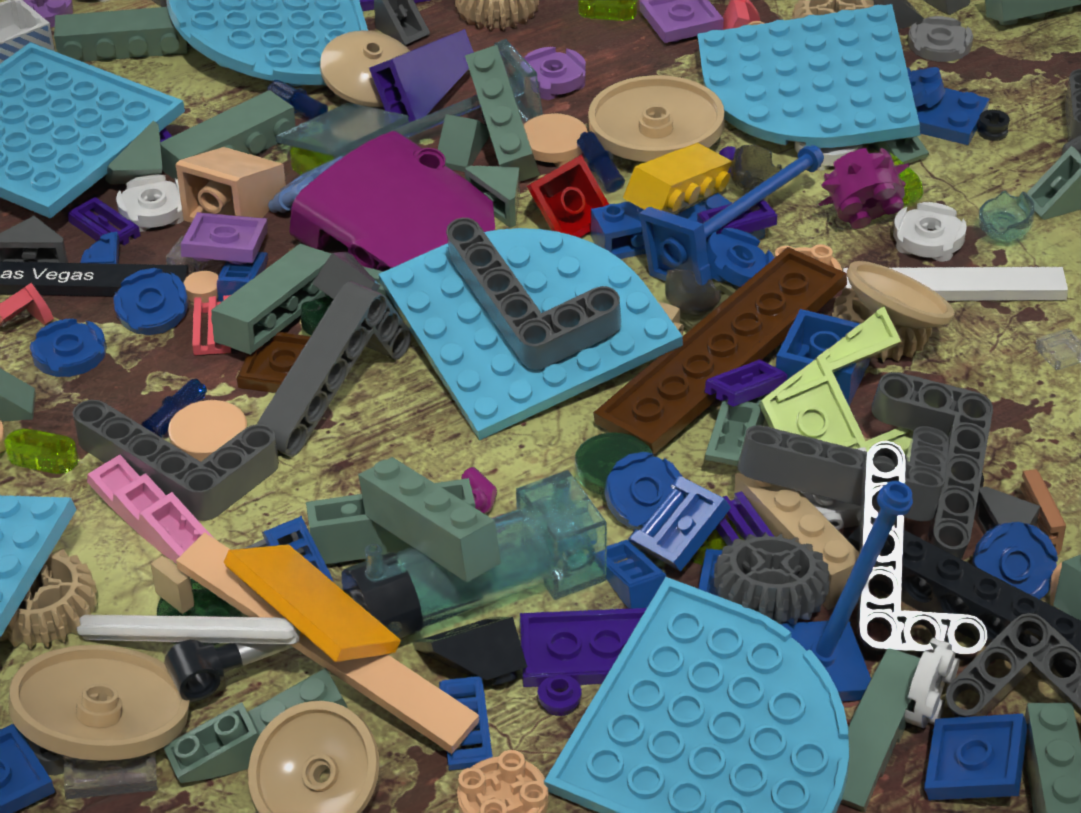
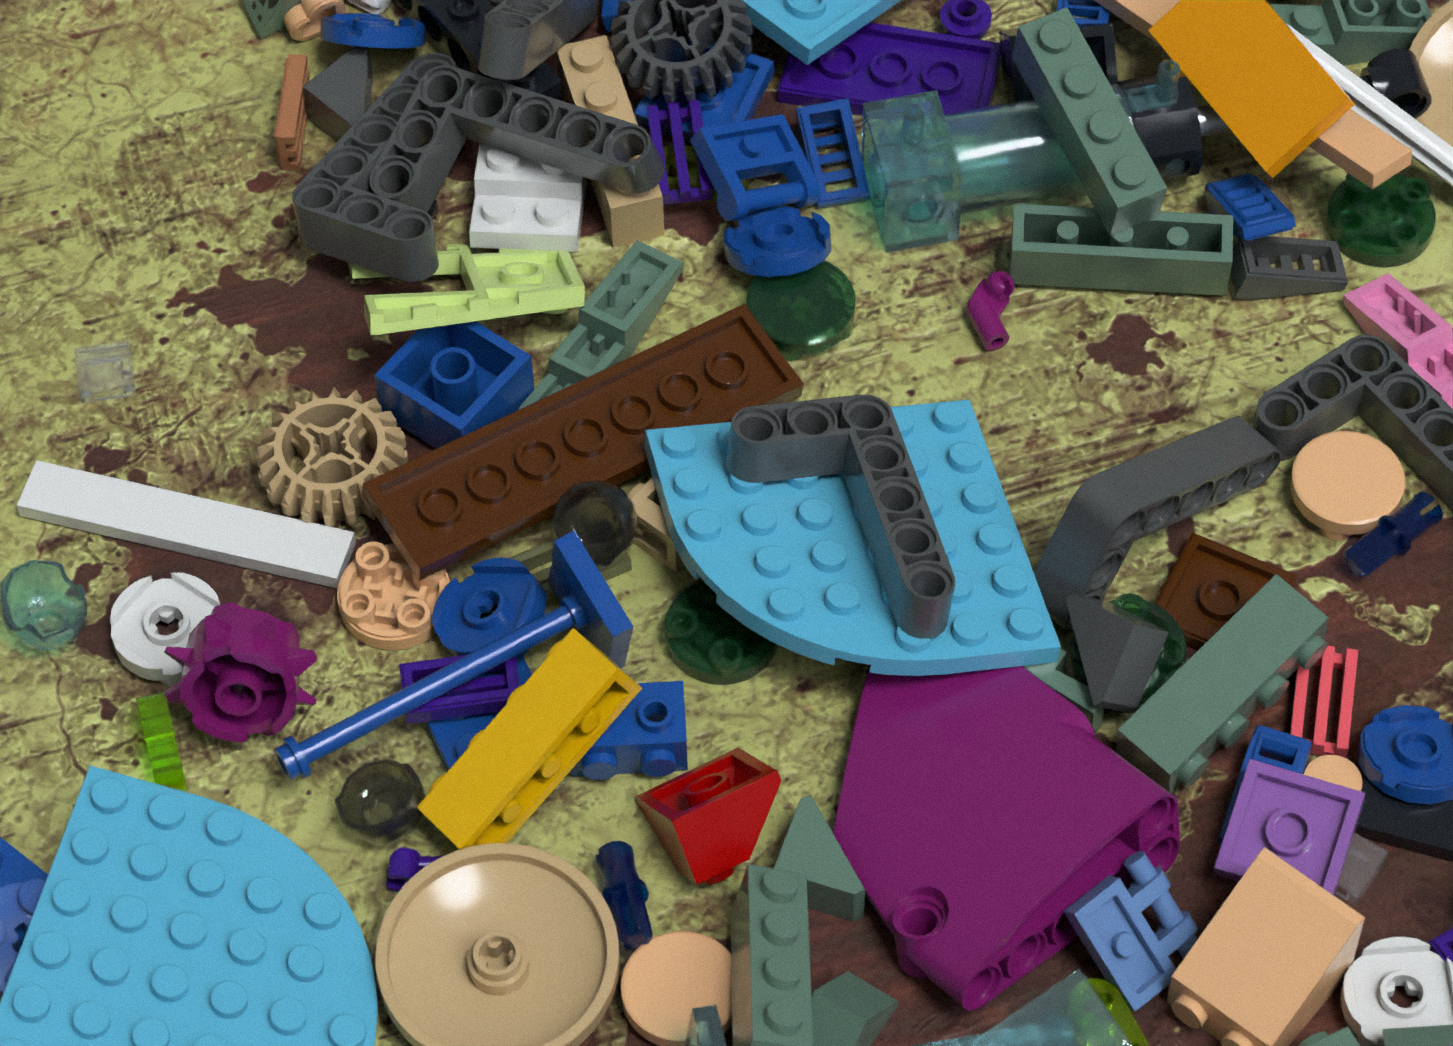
camera: 165 degrees left, 15 degrees up
tan tile [150,556,194,614] -> none
dark purple tile [705,360,788,407] -> none
tan dish [847,261,955,329] -> none

